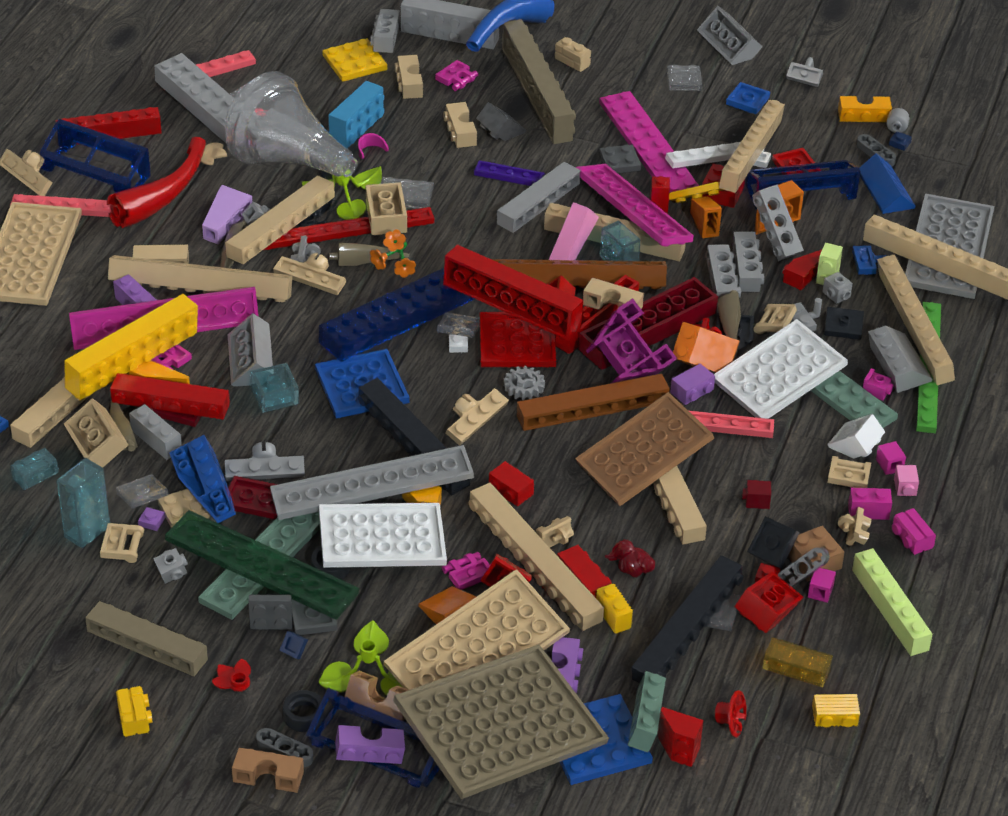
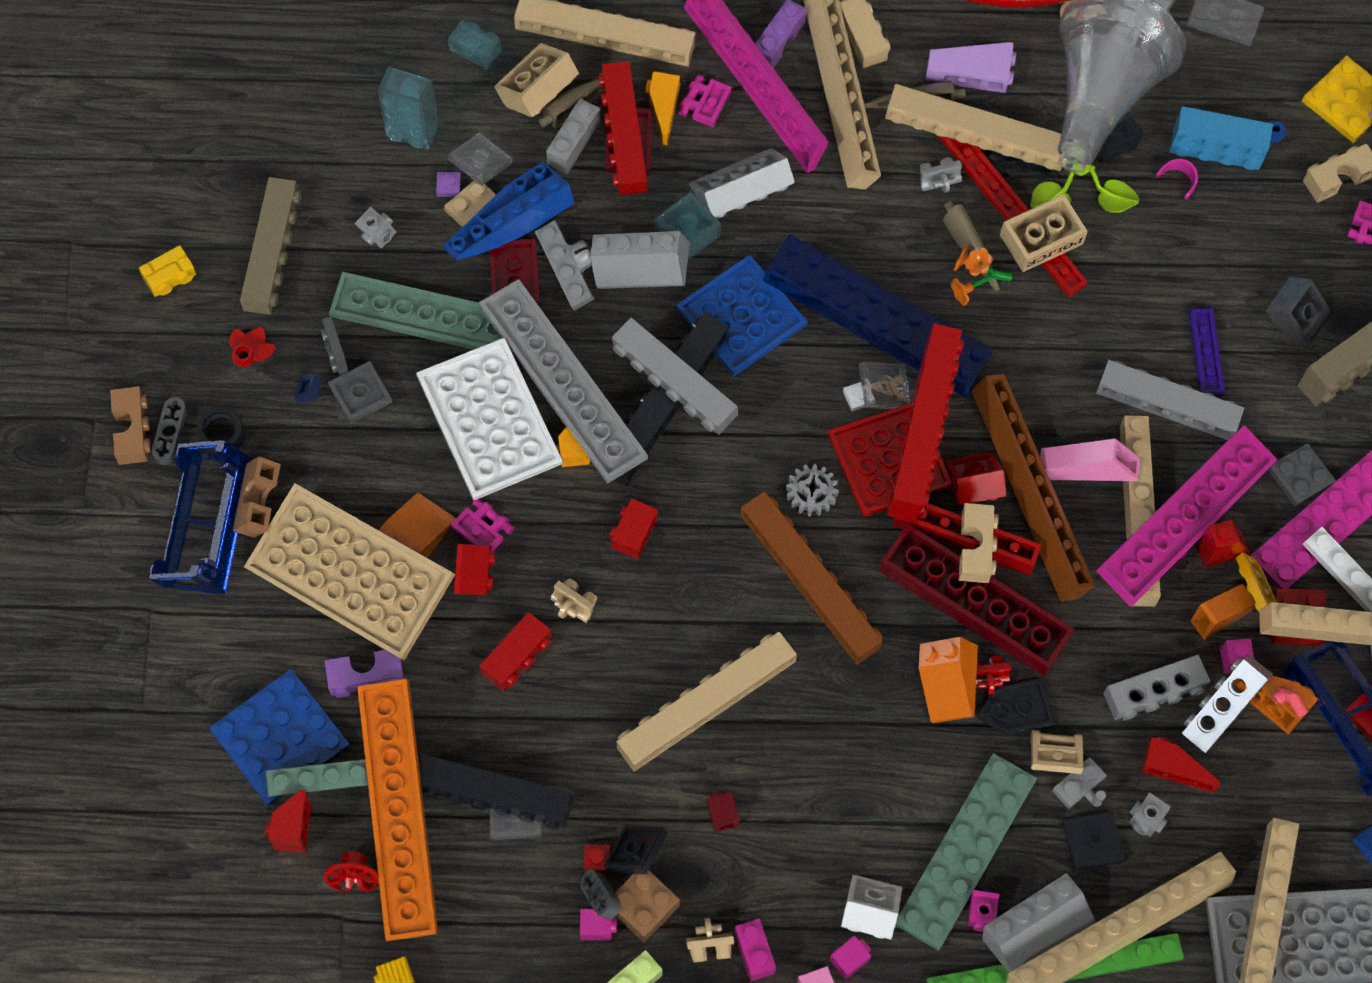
camera: 70 degrees right, 25 degrees up
yellow brick [65,294,198,400] -> none
tan plate [100,523,144,563] -> none
clear green plate [165,510,359,620] -> none
light grey brick [242,202,270,226] -> none
tan plate [273,253,346,295] -> none
lime plant [319,620,402,695] -> none
medium lavender arch [335,725,405,764] -> none
clear plate [381,177,434,208] -> none
dark tan plate [393,645,609,799] -> none
tan arch [443,102,477,148] -> none
tan plate [445,388,509,446] -> none
tan brick [469,483,604,631] -> none
medium nougat plate [575,392,714,506] -> none
magenta wedge [586,298,677,384] -> none
yellow brick [596,584,633,633] -> none
clear light blue brick [600,221,641,261] -> none
dark red hair [605,539,655,578] -> none
medium lavender brick [670,364,715,405] -> none
coral plate [689,411,774,438] -> none
light grey brick [706,244,741,306] -> none
white plate [714,319,848,419] -> none
dark tan piece [717,290,741,352] -> none
red slope [734,571,804,633] -> none
clear yellow brick [763,637,833,687] -> none
yellowish green brick [816,243,843,285] -> none
tan plate [827,456,871,488] -> none
blue plate [852,246,886,275] -> none
none -> orange plate [357,679,438,941]
none -> light grey slope [590,231,690,289]
none -> light grey brick [612,318,738,435]
none -> dark pink brick [1220,639,1254,673]
none -> coral arm [1272,687,1308,717]

